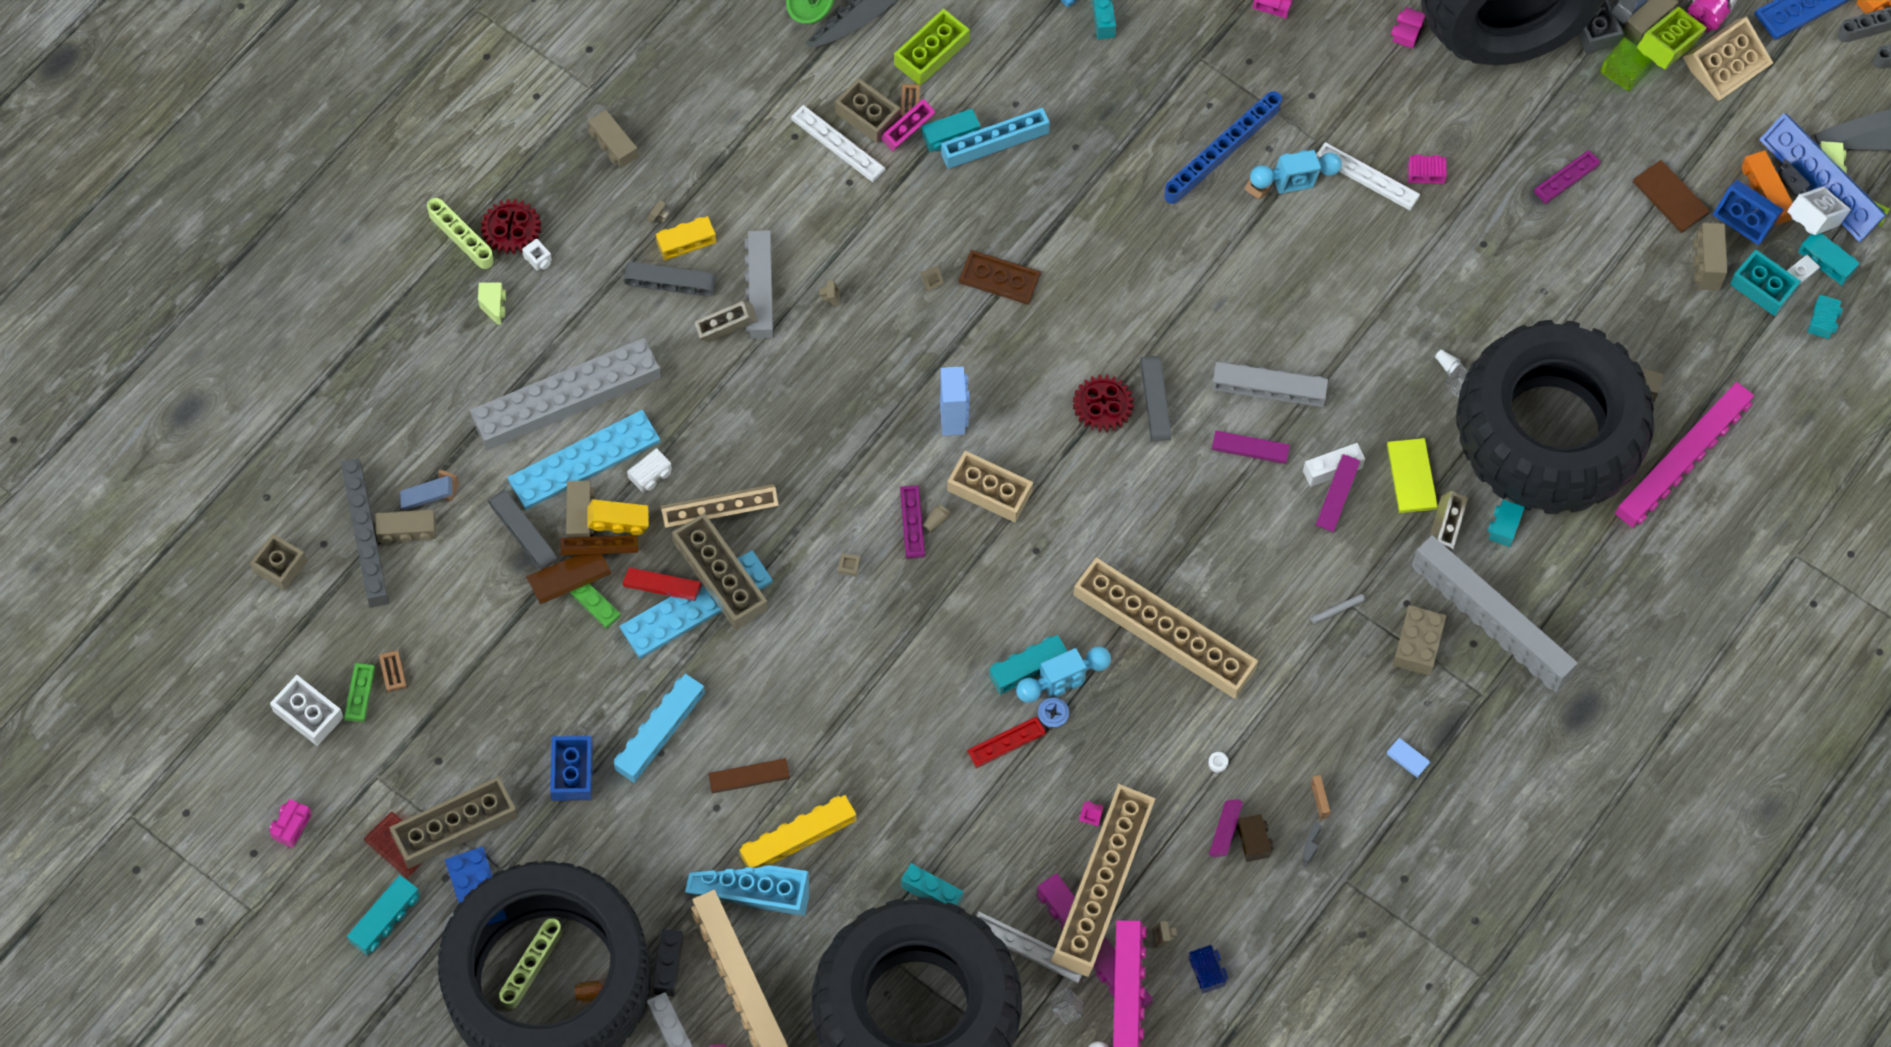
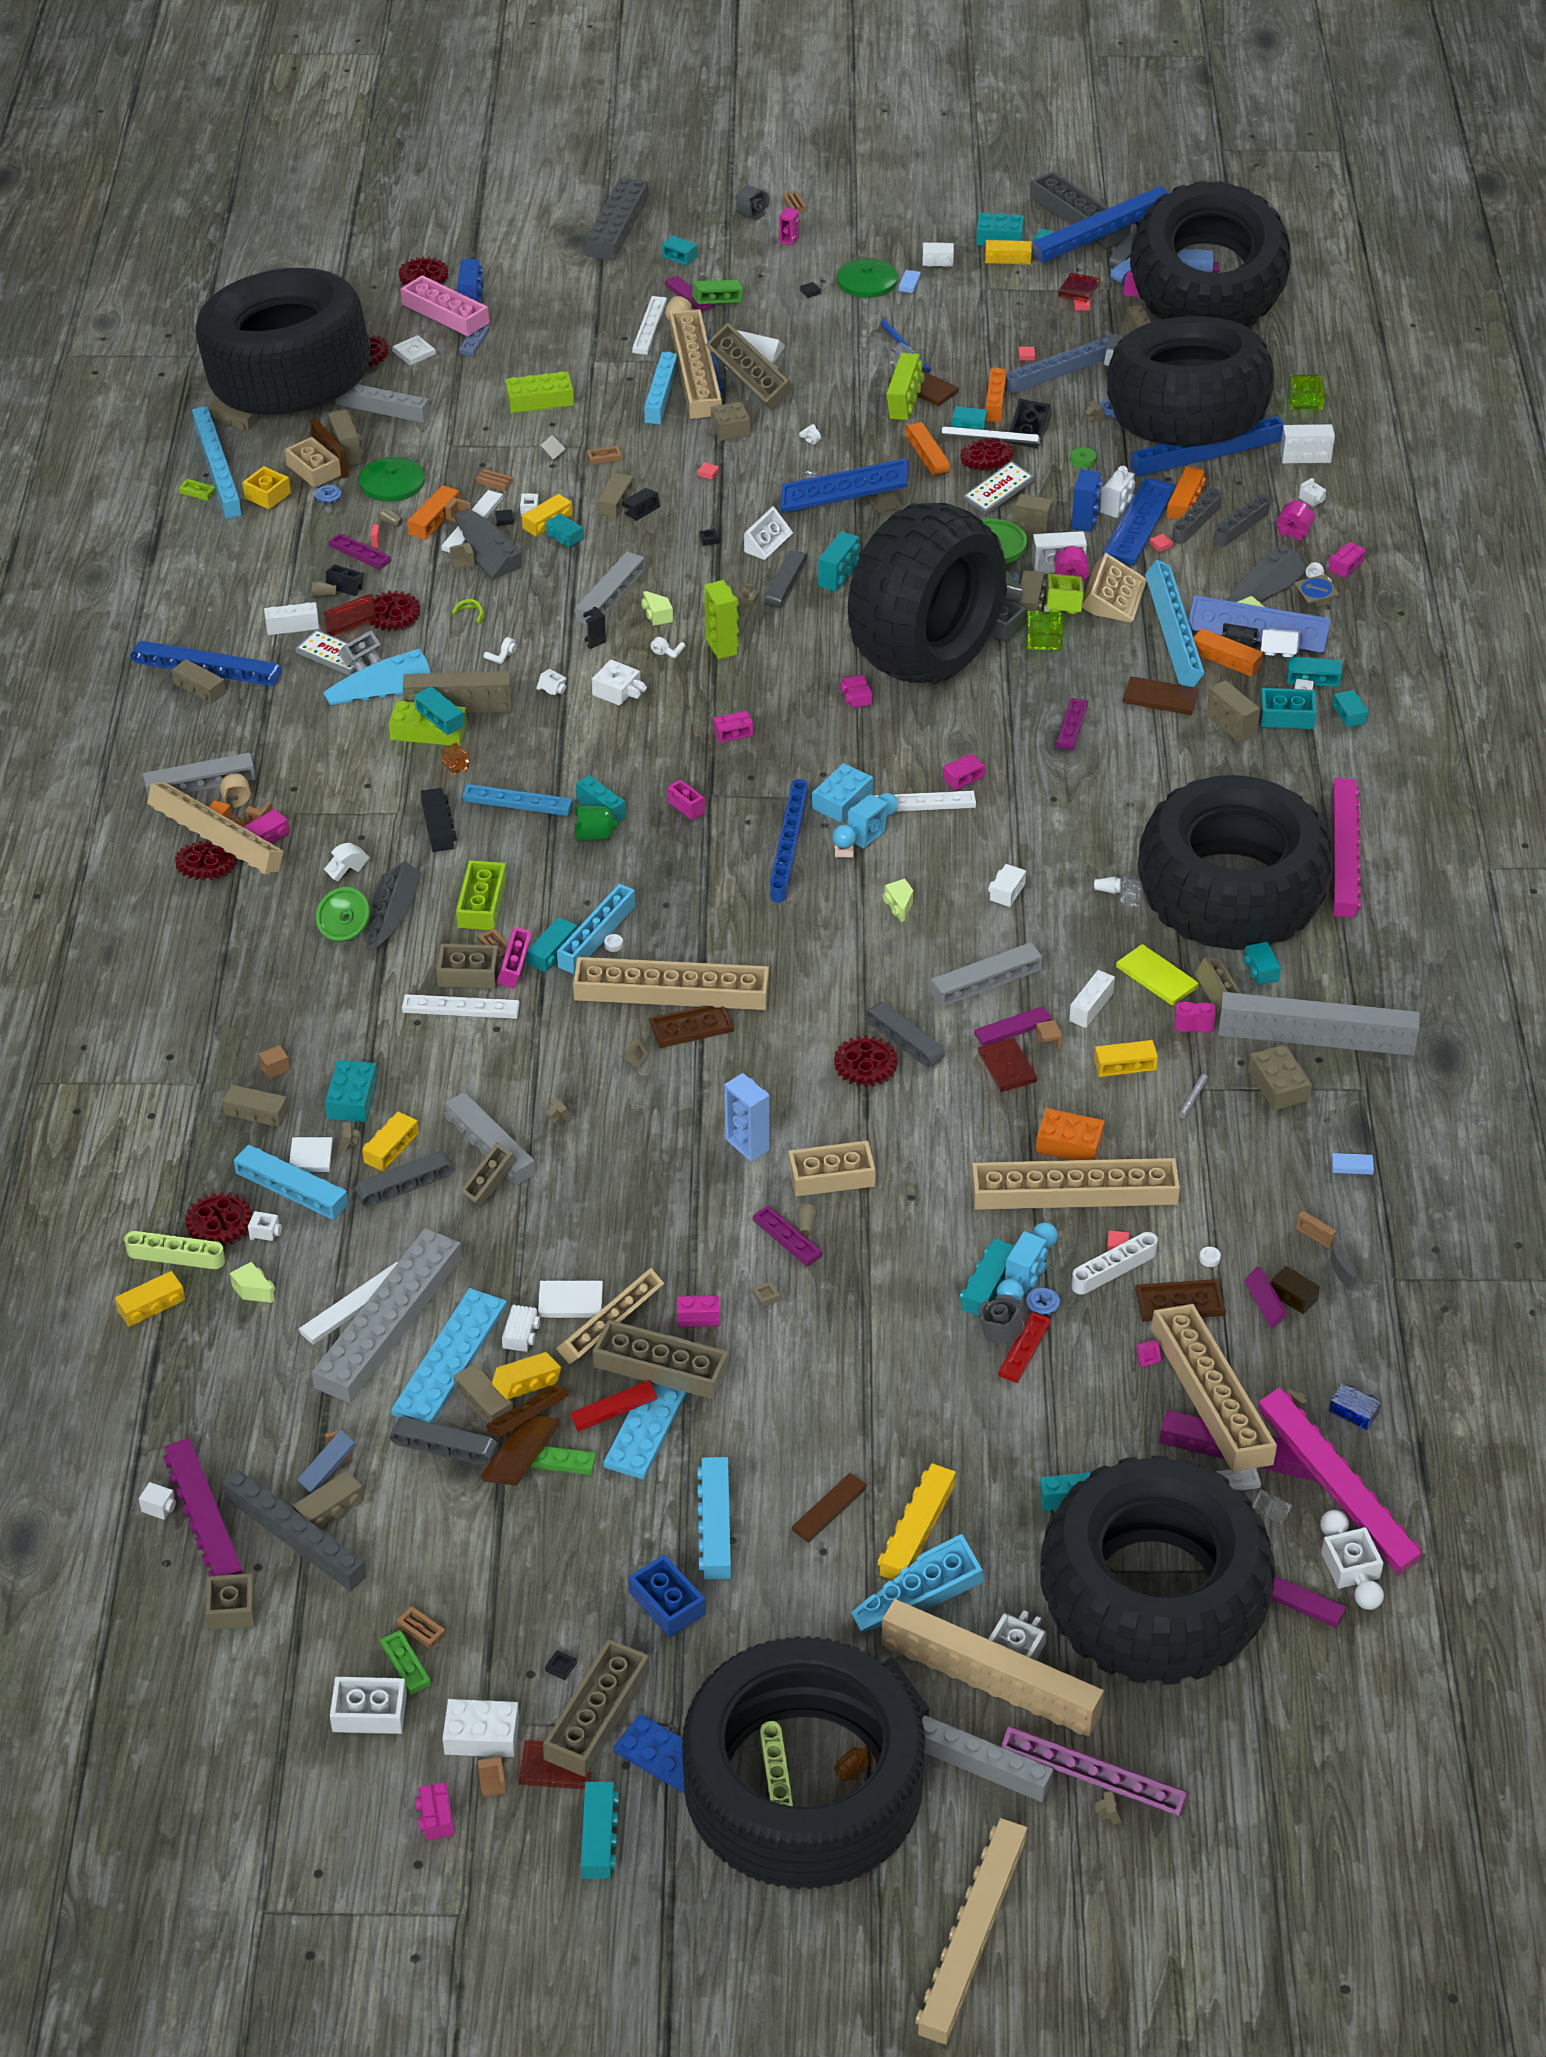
camera: 35 degrees left, 20 degrees down
magenta tile [1315,454,1361,532] -> none
blue brick [1713,180,1784,245] -> none
none -> yellow brick [115,1271,185,1327]
none -> white brick [139,1482,176,1520]
none -> magenta brick [163,1438,243,1576]
none -> medium azure brick [234,1145,348,1220]
none -> medium nougat panel [258,1046,290,1079]
none -> white tile [289,1137,333,1172]
none -> white tile [299,1262,398,1344]
none -> teal brick [325,1060,378,1122]
none -> white brick [443,1699,519,1758]
none -> medium nougat panel [477,1757,506,1797]
none -> white tile [538,1281,603,1318]
none -> black tile [545,1650,577,1680]
none -> tan brick [573,957,769,1010]
none -> green cylinder [574,805,617,841]
none -> white tile [604,934,623,952]
none -> dark pink brick [667,780,705,820]
none -> dark pink brick [677,1295,720,1327]
none -> medium azure brick [812,763,873,823]
none -> yellowish green slope [883,879,913,922]
none -> clear red tile [978,1038,1037,1092]
none -> dark grey brick [978,1295,1025,1345]
none -> white brick [988,864,1026,907]
none -> white hinge [988,1610,1047,1660]
none -> medium nougat panel [1035,1020,1062,1049]
none -> orange brick [1036,1108,1105,1160]
none -> white beam [1072,1232,1158,1294]
none -> yellow brick [1094,1040,1158,1077]
none -> coral tile [1107,1231,1129,1251]
none -> reddish brown tile [1135,1279,1226,1322]
none -> medium azure brick [1145,560,1205,688]
none -> coral tile [1149,534,1173,552]
none -> dark pink brick [1174,1002,1215,1033]

